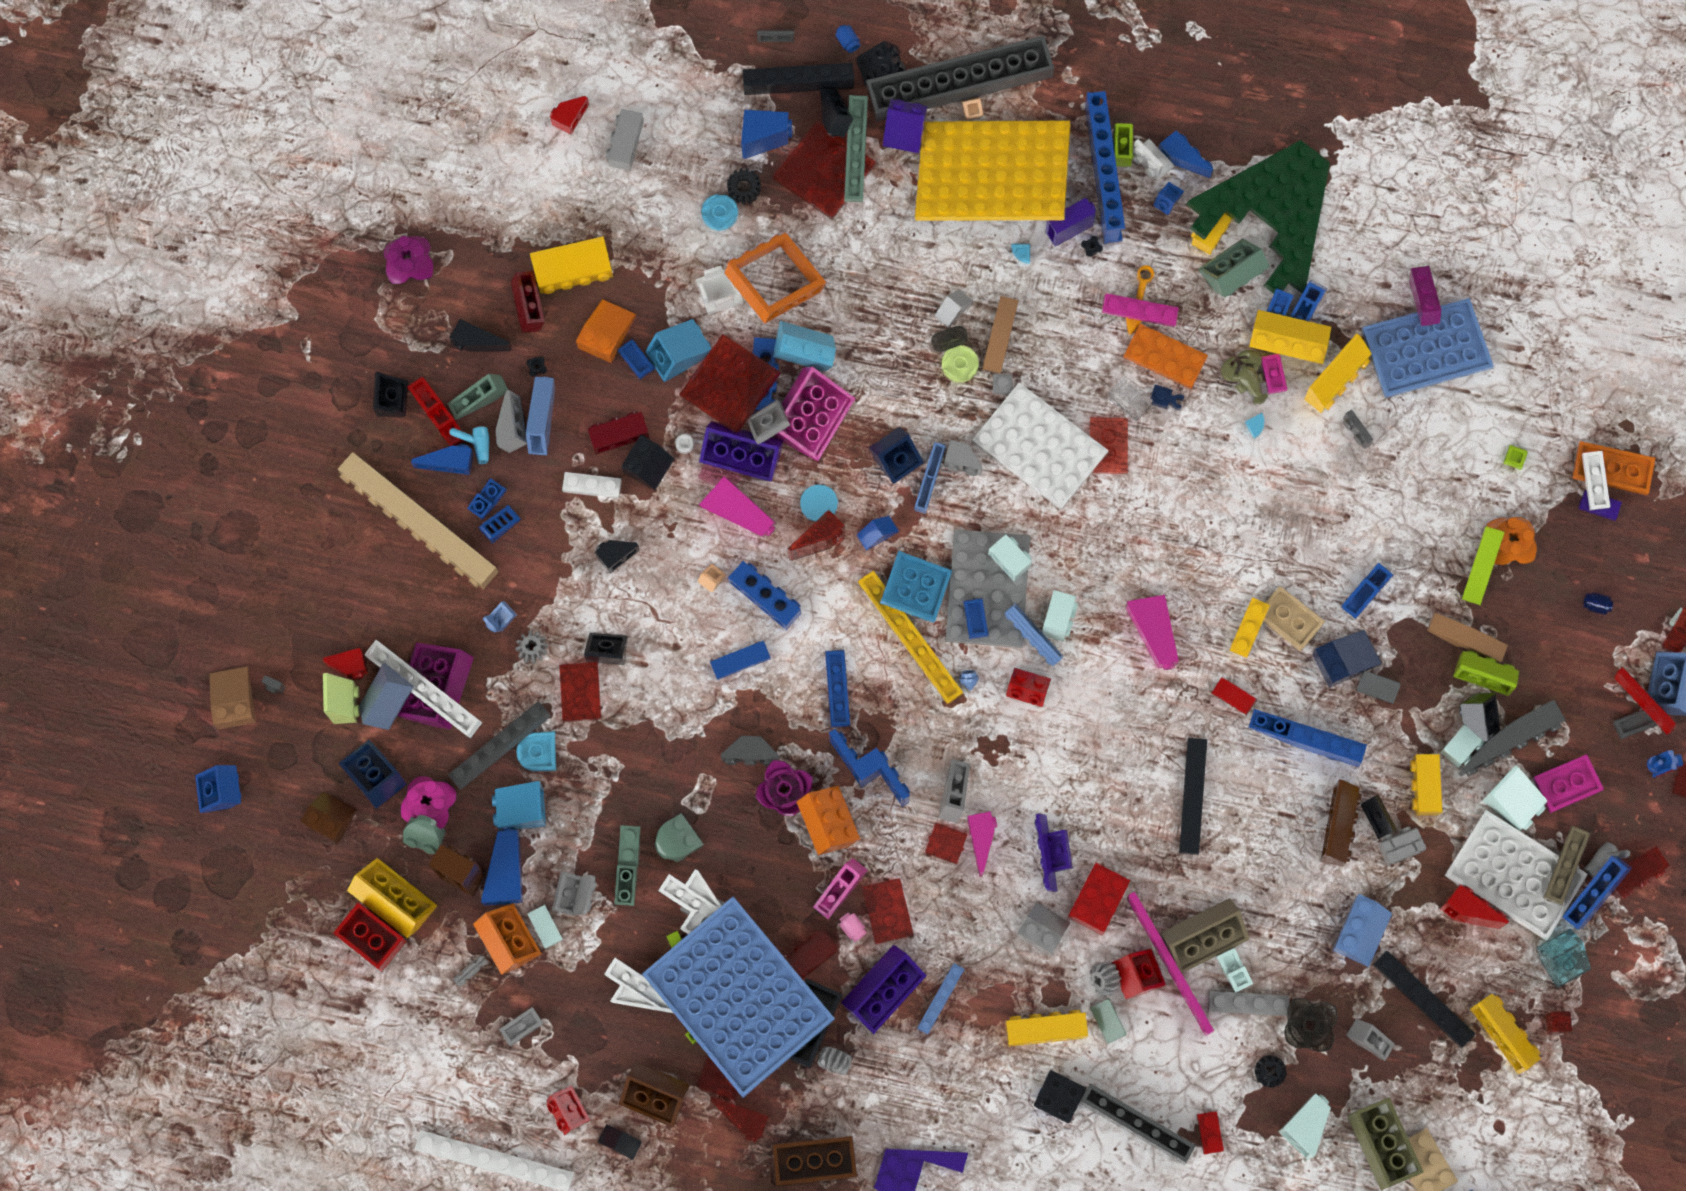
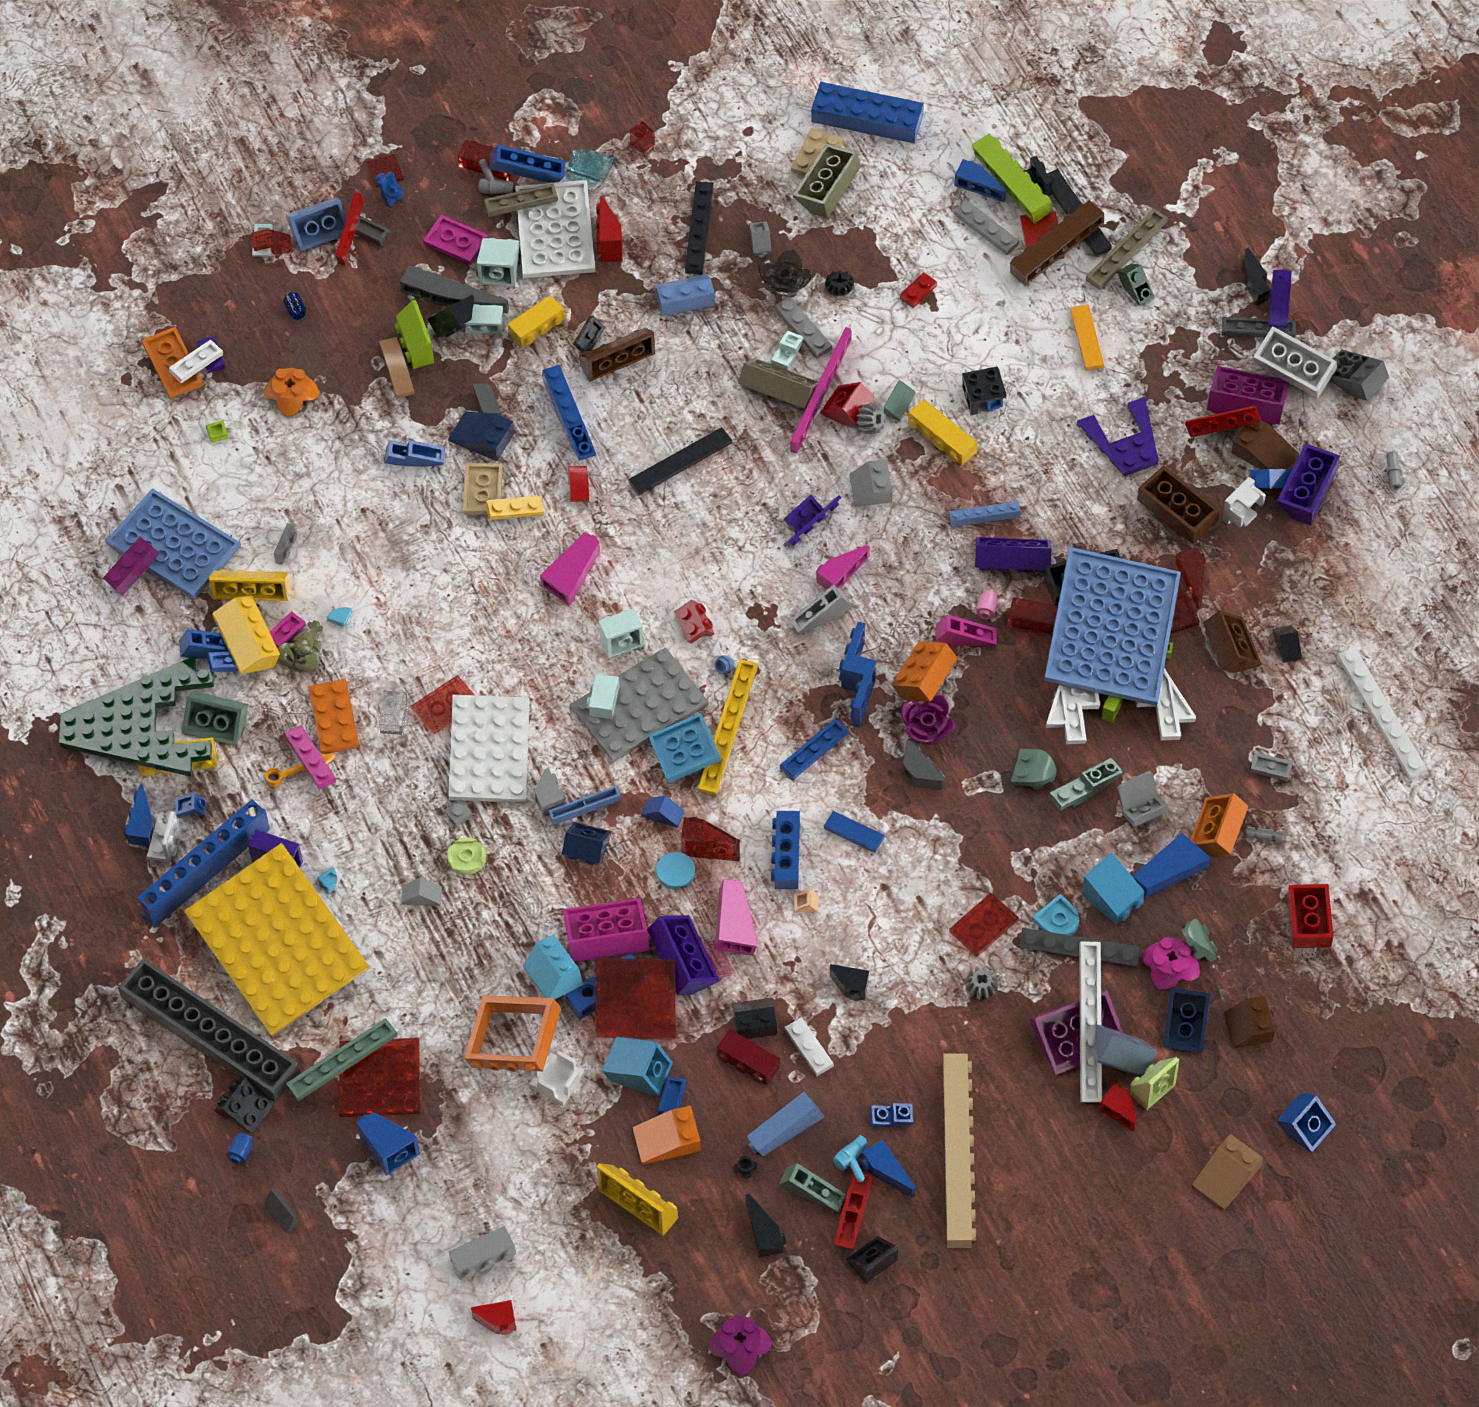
camera: 130 degrees left, 15 degrees down
dark grey plate [262,675,286,694] -> none
yellow slope [347,858,437,938] -> none
reddish brown brick [429,844,485,897] -> none
blue slope [478,505,521,544] -> none
medium blue bracket [483,601,517,632] -> none
light grey slope [496,390,527,453] -> none
dark red brick [511,271,545,333] -> none
light aqua tile [528,905,563,949] -> none
bracket [546,1085,590,1135] -> none
black slope [584,633,628,665] -> none
white tile [675,434,694,454] -> none
medium azure tile [701,194,738,231] -> none
black tyre [727,168,761,205] -> none
black brick [743,63,854,95] -> none
light grey tile [747,399,790,445] -> none
light grey gear [817,1047,852,1075] -> none
black slope [820,86,853,138] -> none
clear red tile [862,878,914,945] -> none
dark purple brick [883,99,927,153] -> none
clear red piece [925,823,968,865] -> none
clear smoke plate [931,326,968,352] -> none
light nougat slope [961,97,984,120] -> none
blue tile [963,598,988,639] -> none
medium nougat slope [982,296,1019,374] -> none
medium blue piece [1005,603,1063,666] -> none
red brick [1068,862,1131,936] -> none
dark grey brick [1080,1083,1196,1164] -> none
black plate [1081,236,1103,257] -> none
lime brick [1113,123,1133,167] -> none
dark blue plate [1149,385,1184,410] -> none
light aqua slope [1278,1094,1331,1160] -> none
light grey brick [1378,826,1426,866] -> none
lime tile [1462,526,1505,605] -> none
yellow slope [1470,993,1541,1074] -> none

